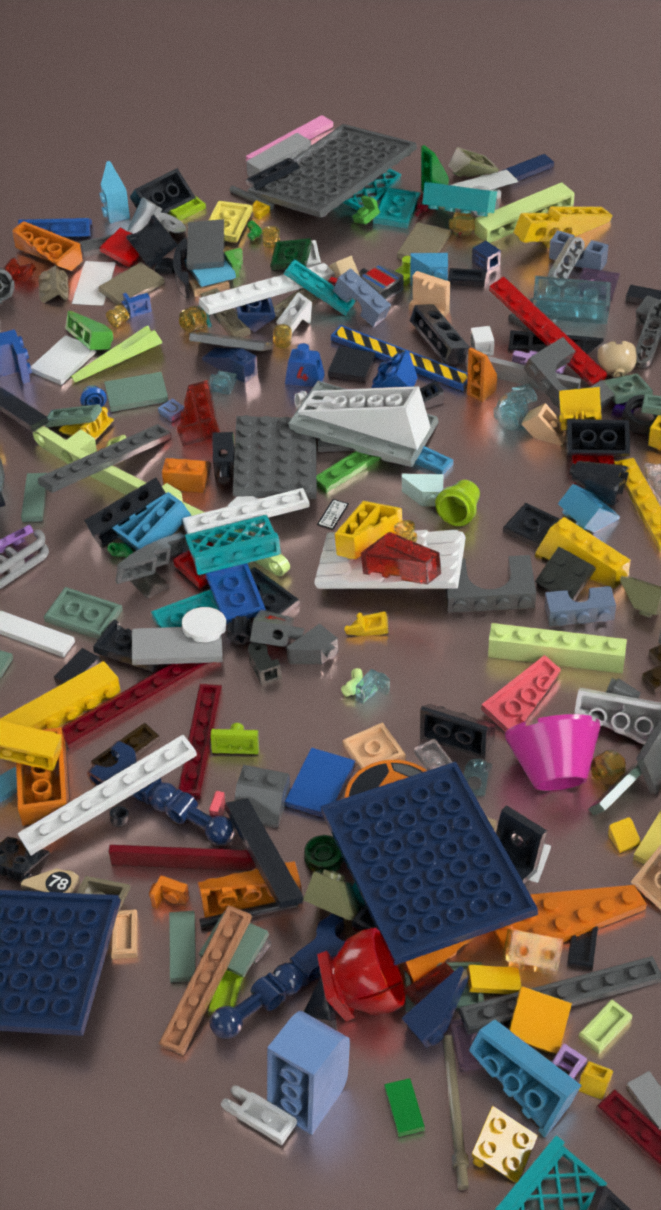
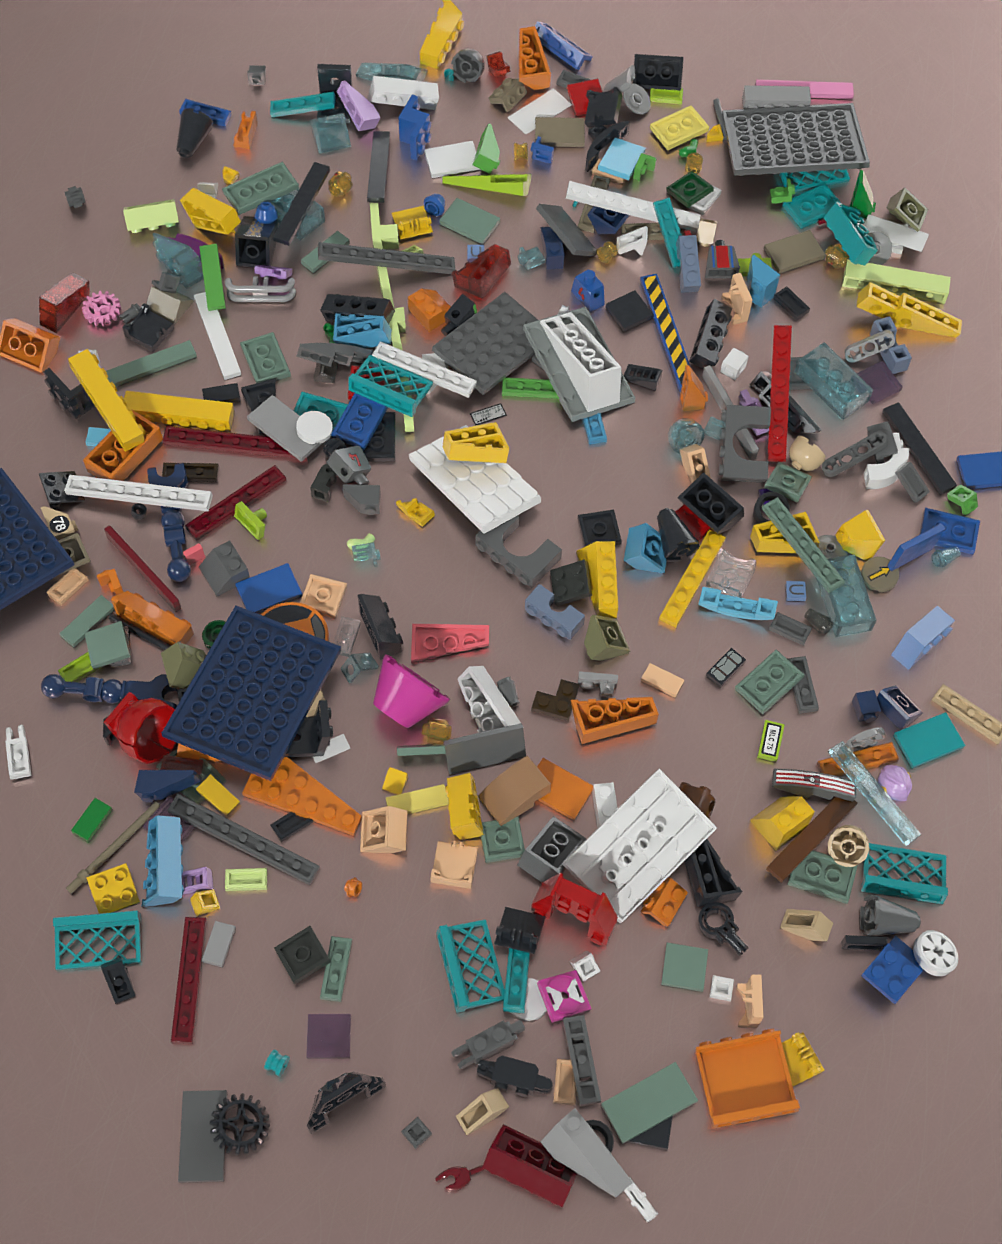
camera: 40 degrees right, 15 degrees up
sand green tile [45,404,102,427] -> none
medium azure slope [99,161,130,224] -> none
nougat tile [158,905,252,1056] -> none
clear yellow head [179,306,207,333] -> none
dark grey tile [187,219,225,270] -> none
black tile [225,798,303,908] -> none
black tile [246,158,299,190] -> none
medium blue brick [267,1011,350,1135] -> none
clear red wedge [361,532,442,585] -> none
blue slope [371,350,418,388] -> none
clear yellow wheel [394,520,418,546] -> none
light aqua slope [402,474,443,507] -> none
lime piece [435,480,480,526] -> none
dark blue brick [472,241,501,273] -> none
yellowish green brick [488,623,627,674] -> none
dark blue tile [502,154,554,181] -> none
clear yellow brick [502,929,563,974] -> none
light orange tile [508,986,572,1055] -> none
yellow hinge [559,387,602,430] -> none

